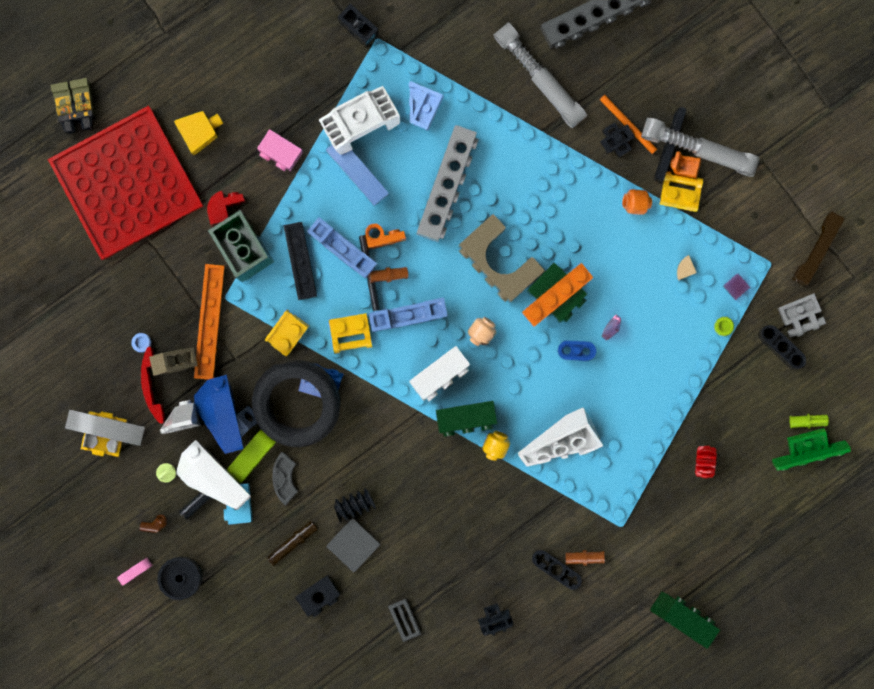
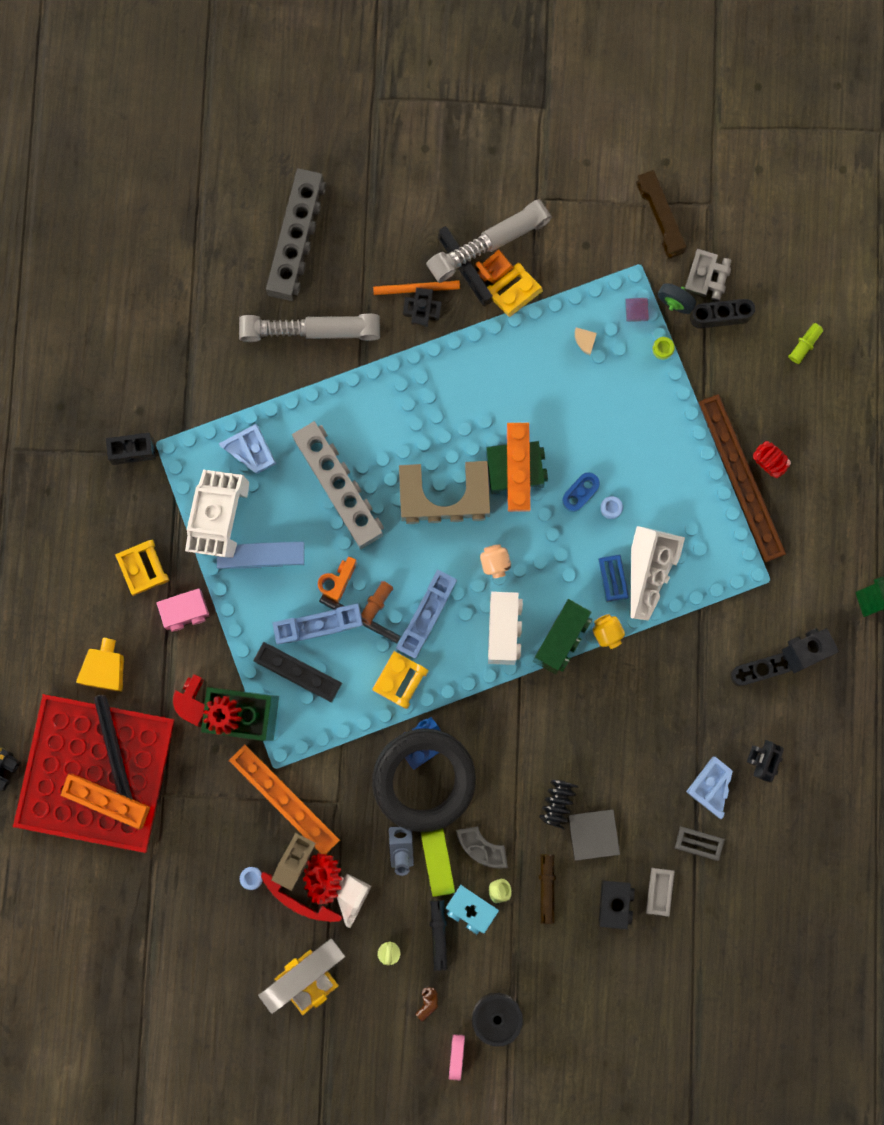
camera: 45 degrees left, 5 degrees down
white wedge [176,440,251,510] -> none
blue wedge [194,375,244,454] -> none
yellow plate [265,309,309,357] -> none
dark orange pin [566,550,605,566] -> none
tile [601,315,621,341] -> none
orange head [622,189,652,215] -> none
green bracket [772,428,851,471] -> none
none -> orange plate [61,774,150,829]
none -> black axle [94,695,133,826]
none -> yellow plate [115,540,170,596]
none -> red gear [203,696,242,735]
none -> red gear [303,854,342,904]
none -> yellowish green tile [489,879,512,903]
none -> blue tile [598,555,629,602]
none -> light blue tile [600,496,623,519]
none -> light grey tile [646,868,674,916]
none -> black wheel [658,283,696,314]
none -> light blue wing [686,756,732,819]
none -> reddish brown tile [698,394,786,563]
none -> black brick [782,628,839,673]

